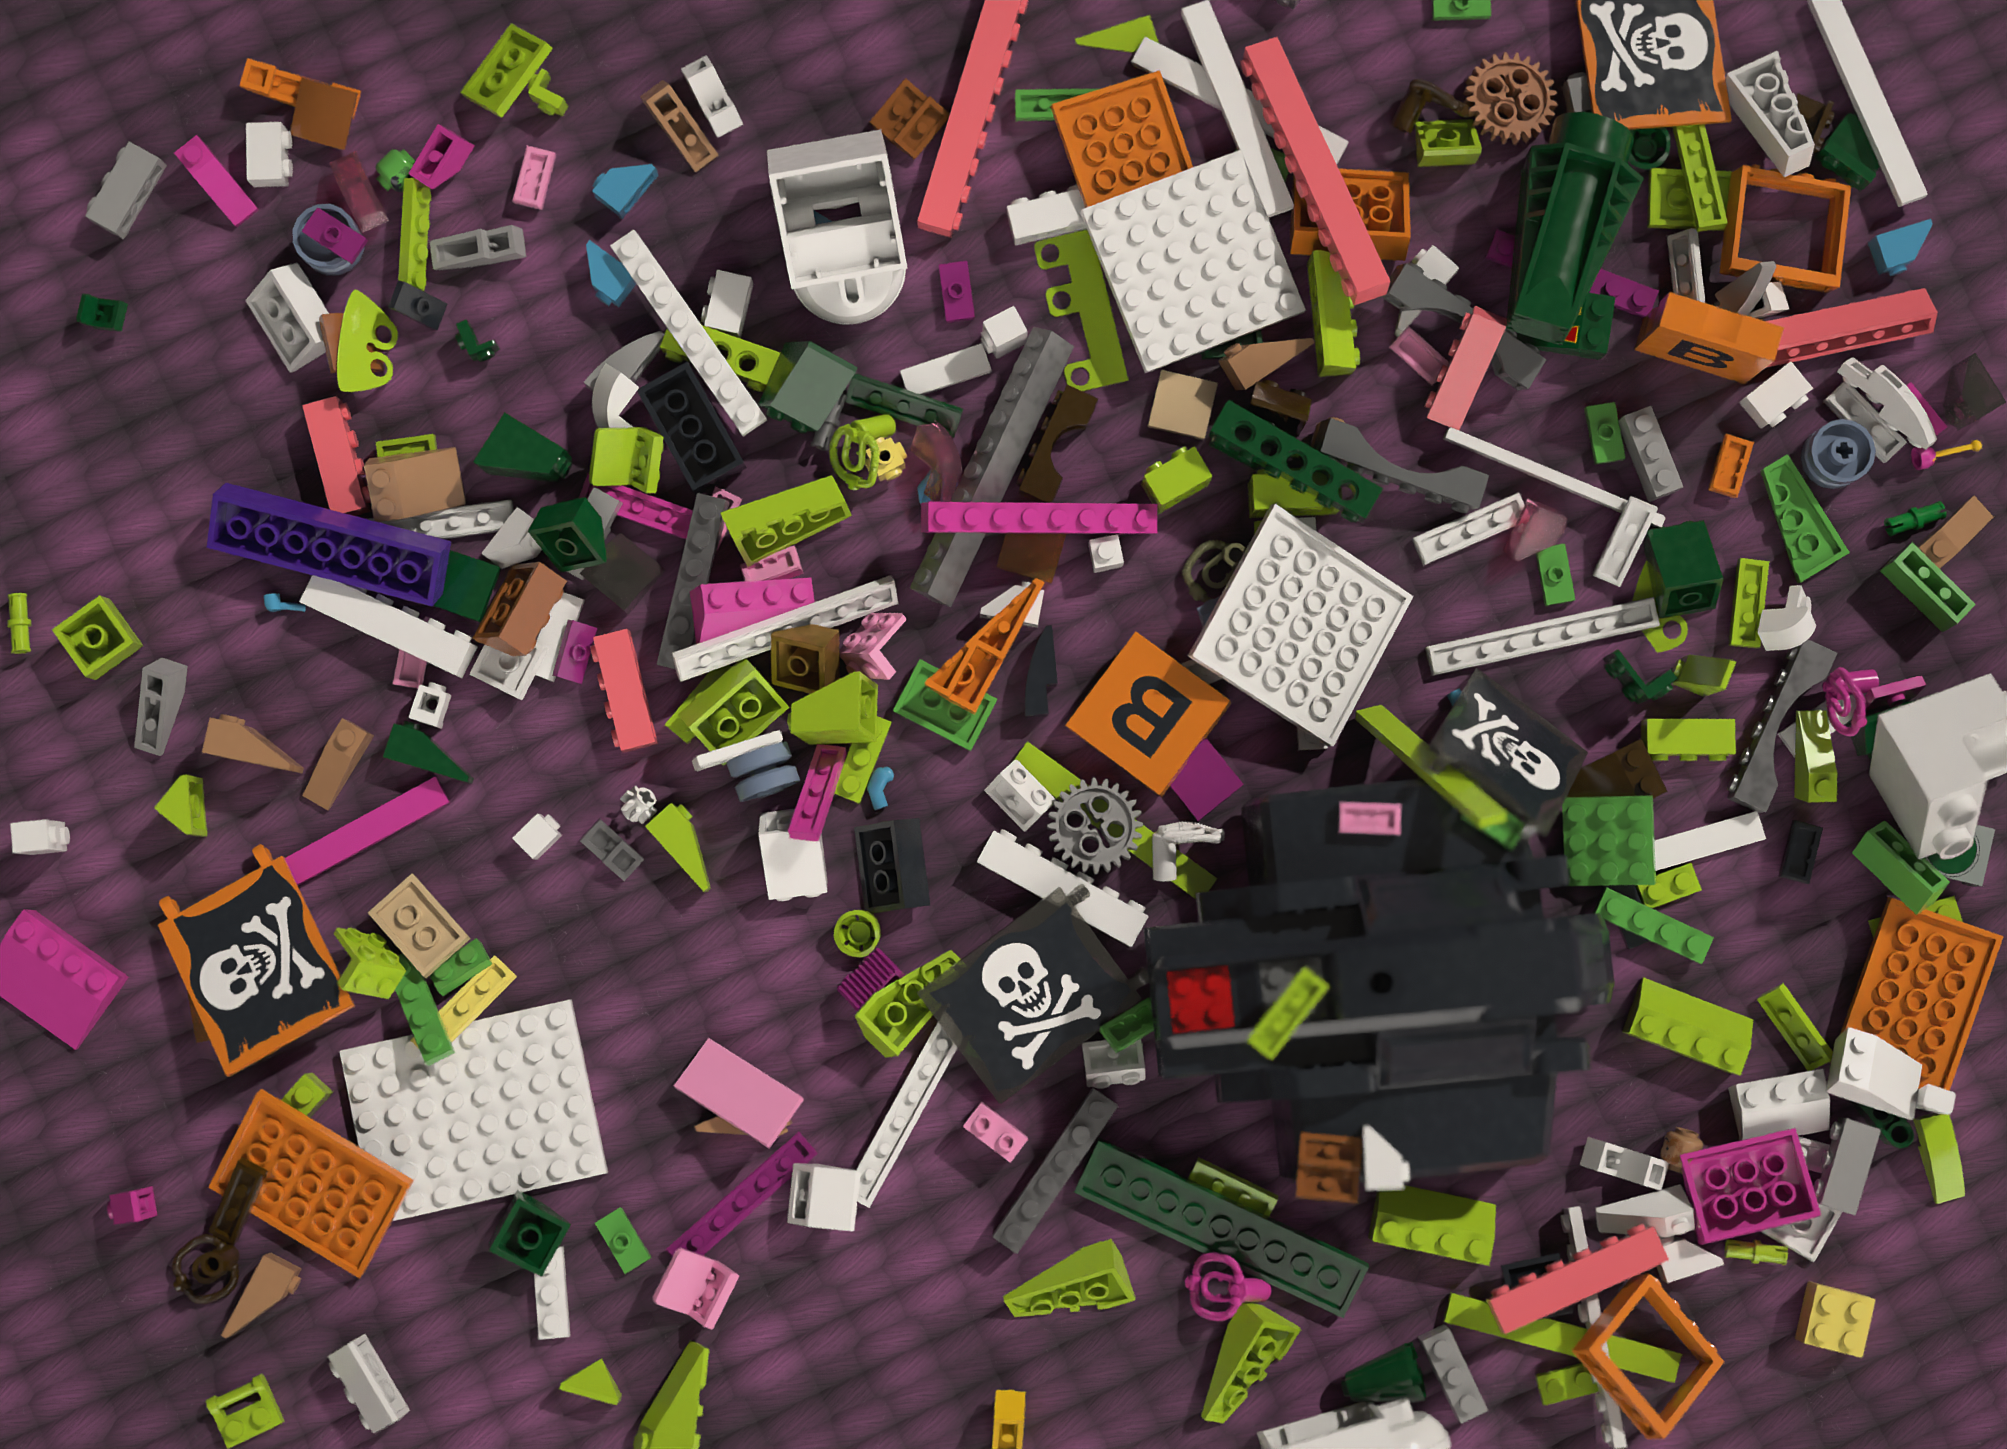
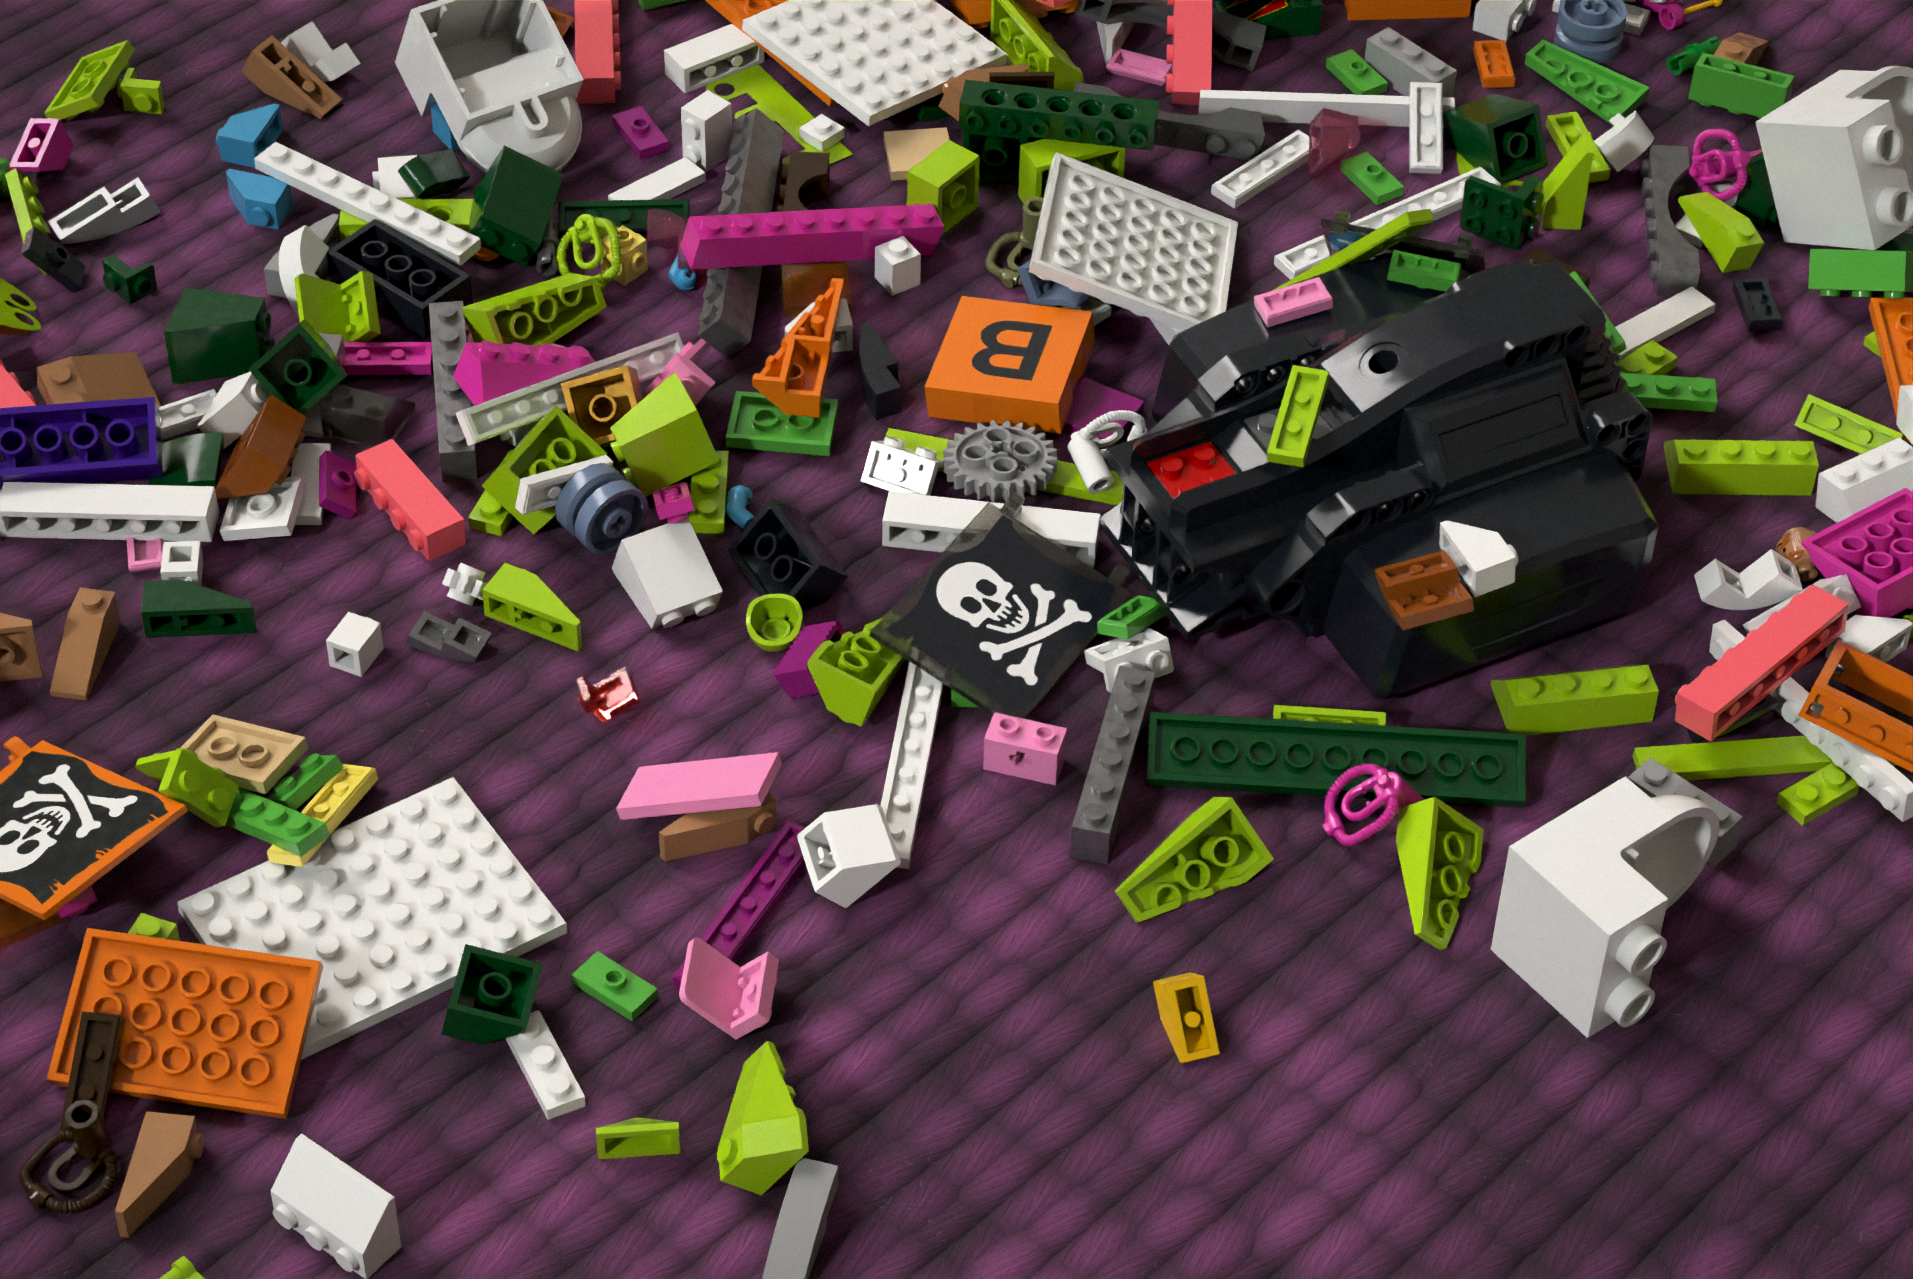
camera: 20 degrees left, 40 degrees down
dark pink tile [285,777,451,885] -> none
bright pink plate [513,146,556,210] -> none
lime brick [1641,719,1736,761] -> none
none -> dark green beam [398,149,470,199]
none -> clear red bracket [577,667,641,722]
none -> white plate [799,114,845,152]

